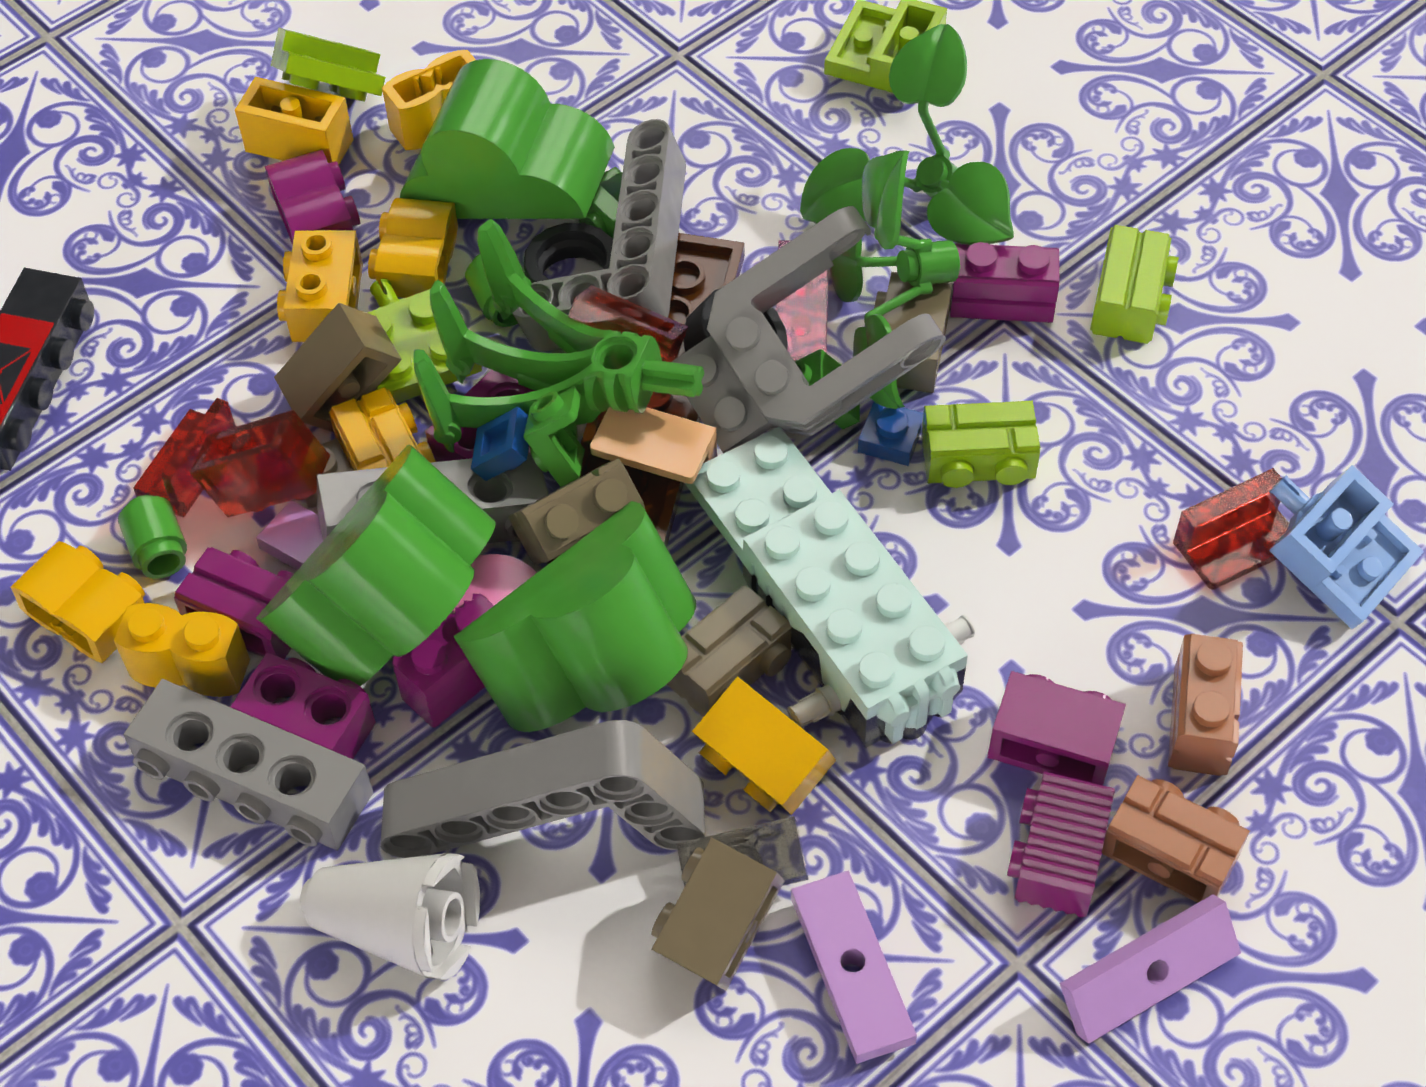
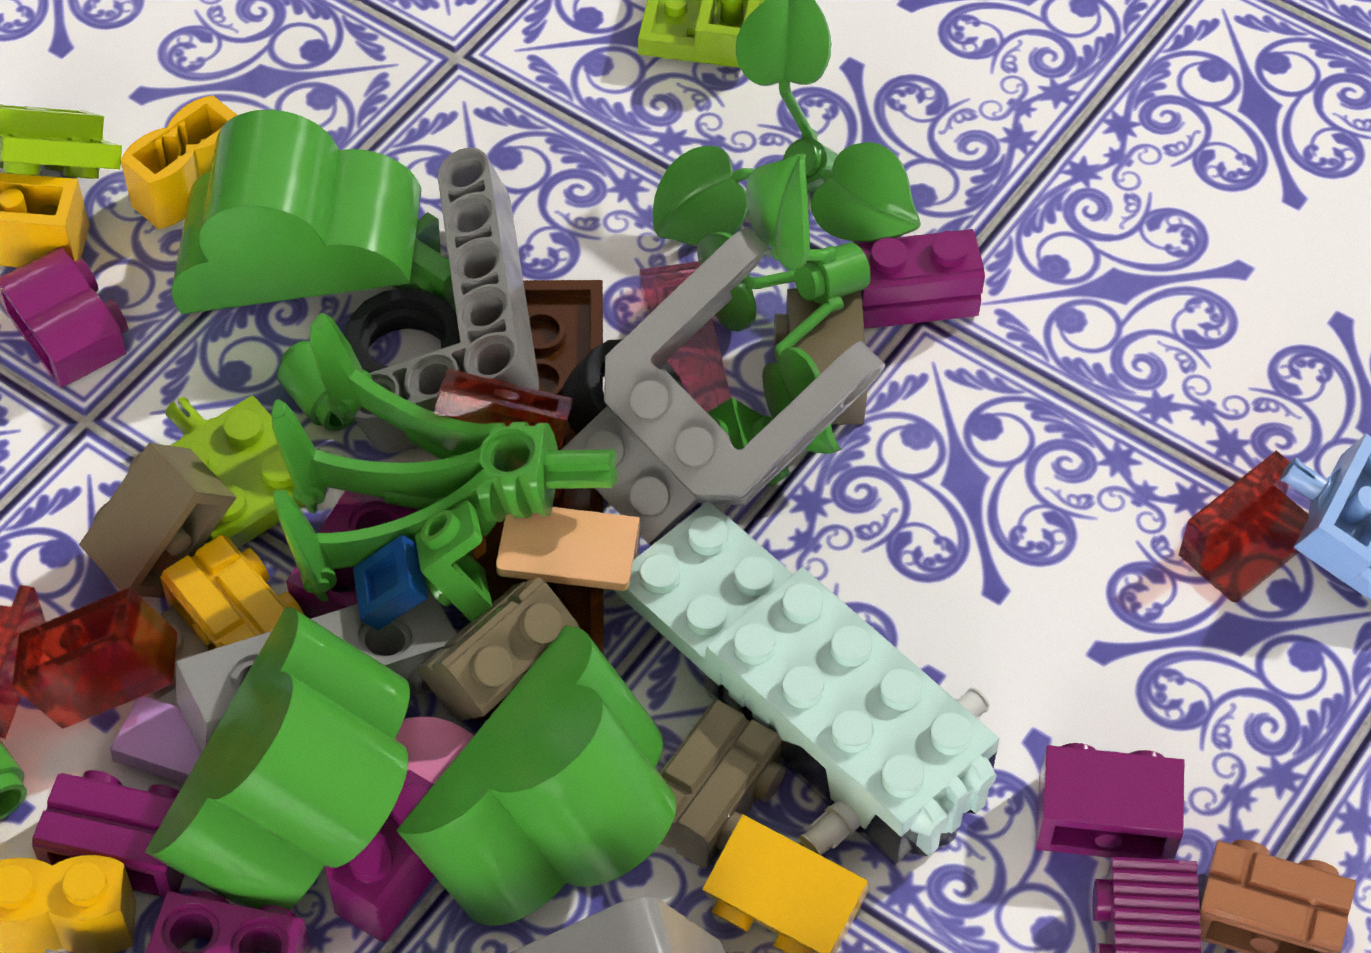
camera: 15 degrees left, 0 degrees up
yellow brick [277,230,363,342] -> none
yellow brick [368,198,458,298] -> none
blue plate [858,402,923,466] -> none
lime brick [921,400,1040,488] -> none
lime brick [1090,224,1179,344] -> none
nougat brick [1168,634,1243,776] -> none

